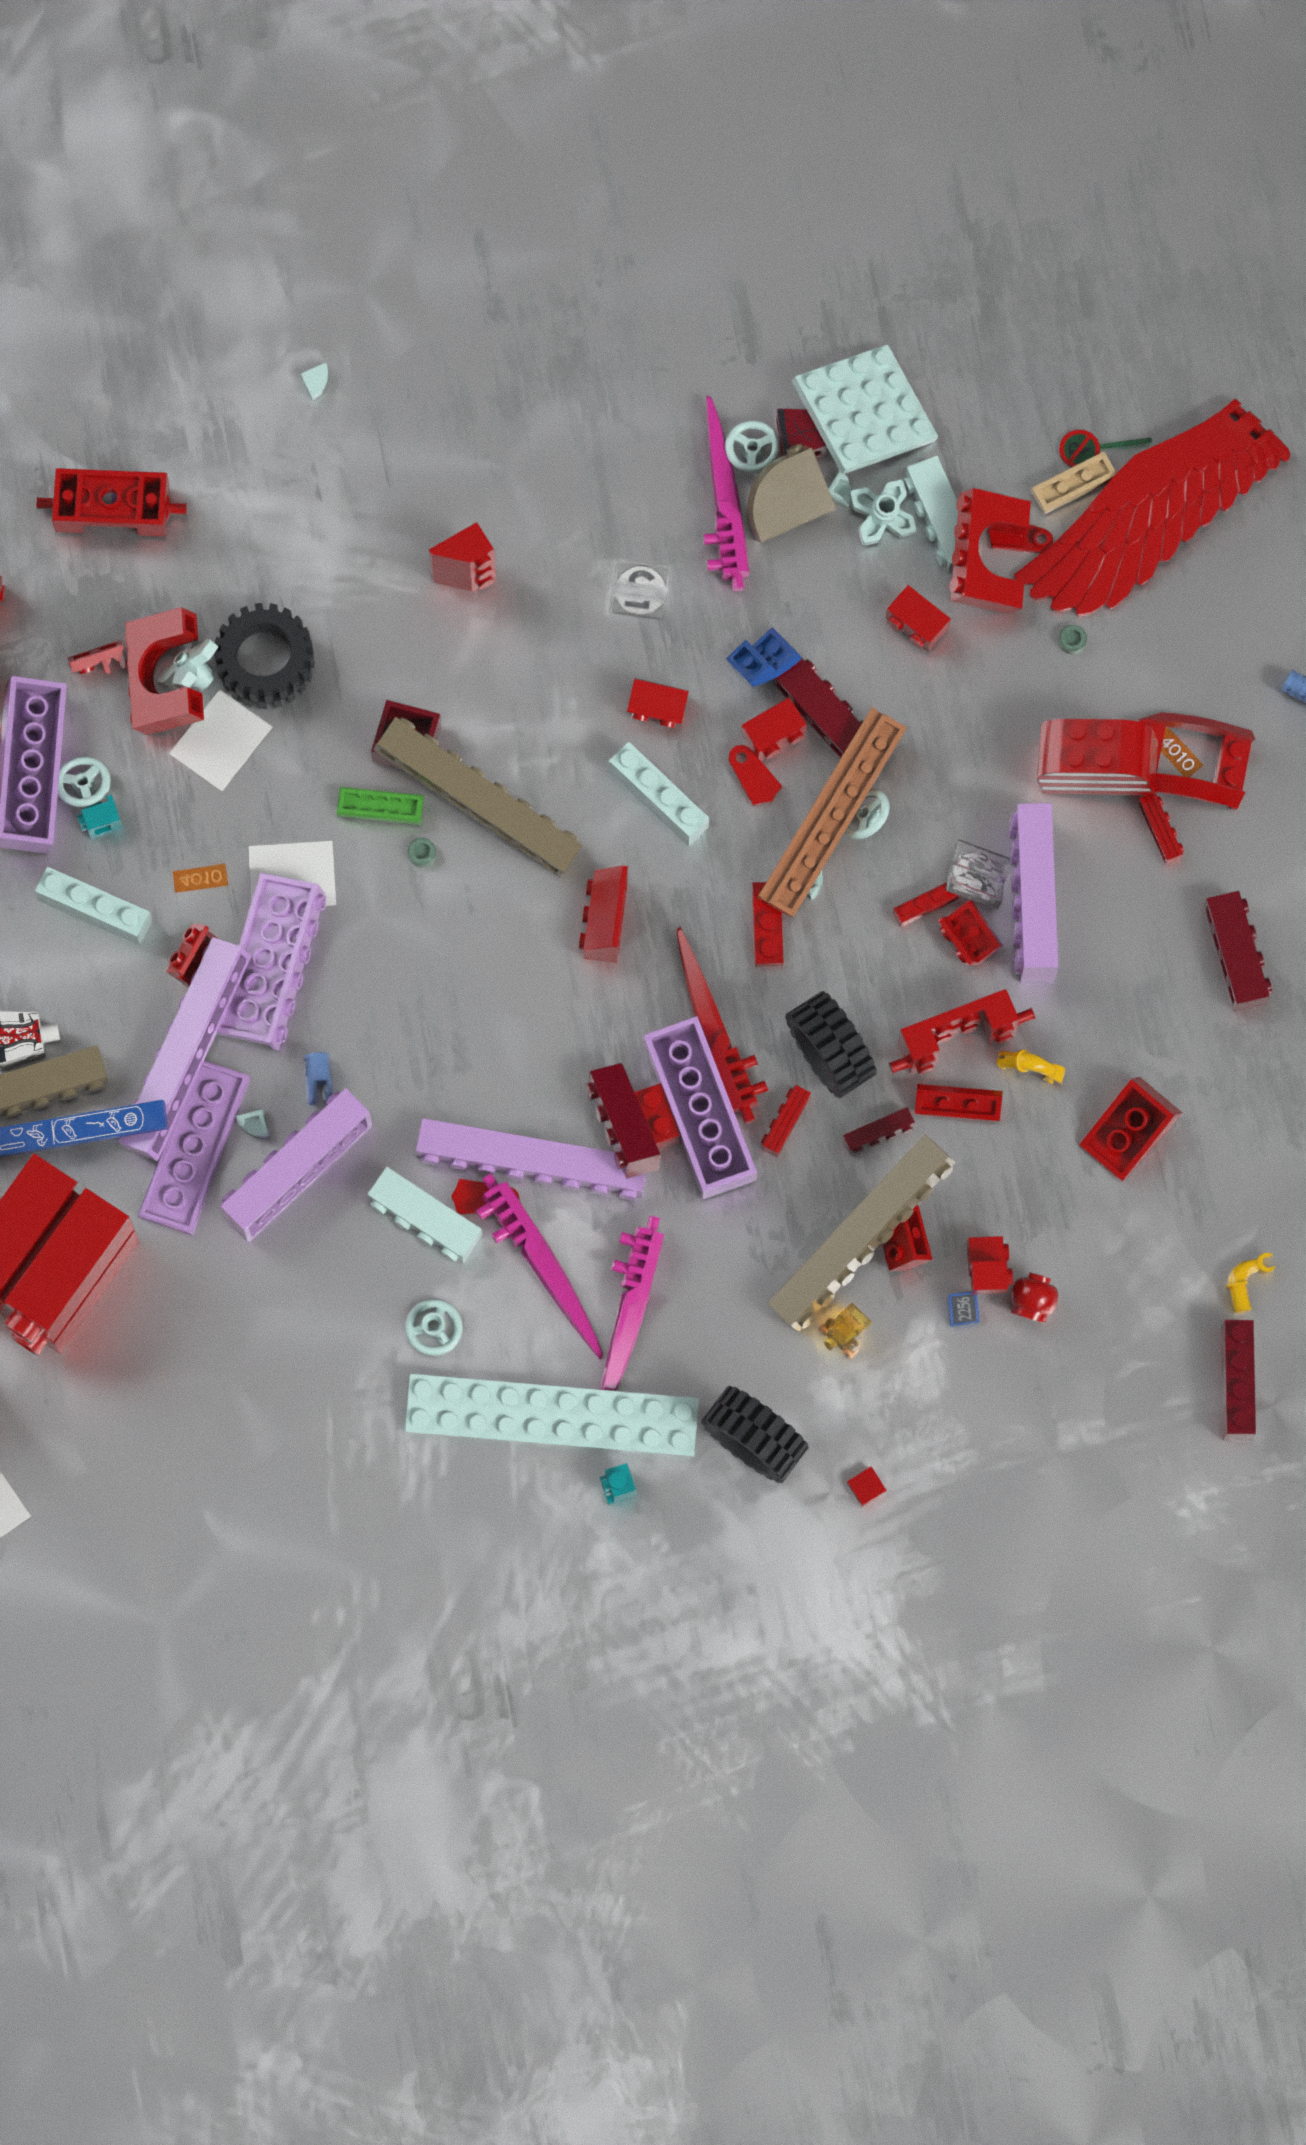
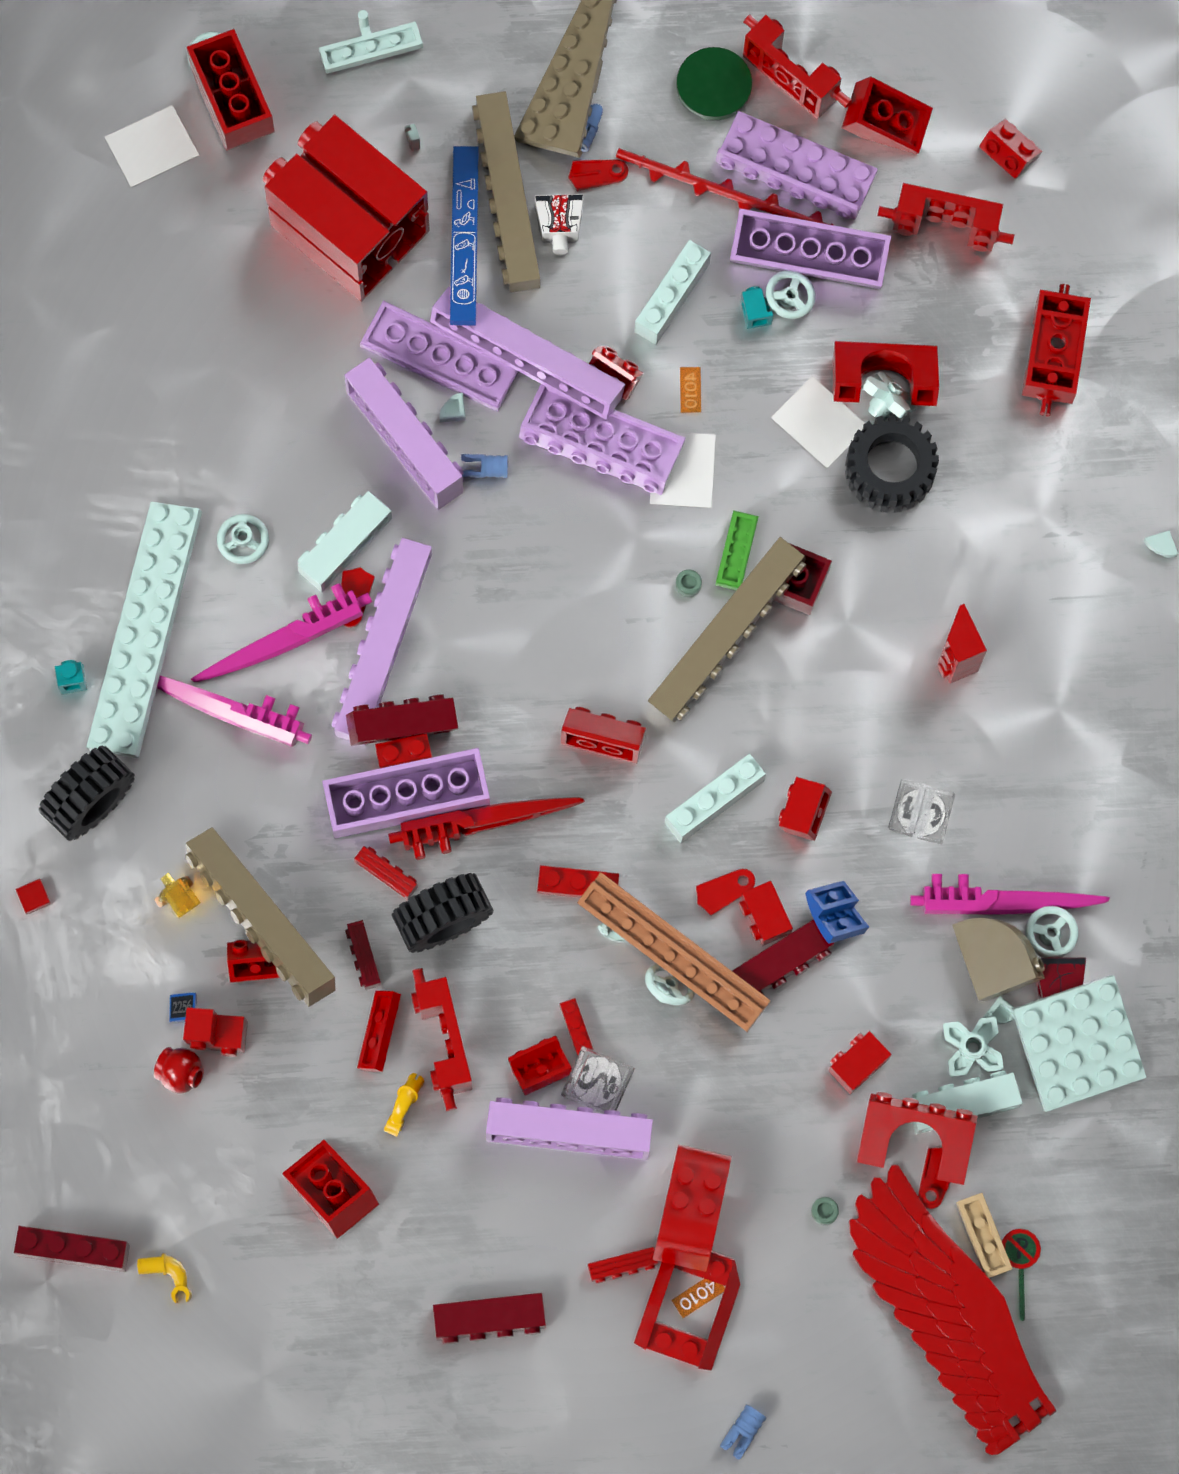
camera: 95 degrees right, 0 degrees up
plate [67,640,126,674] -> none

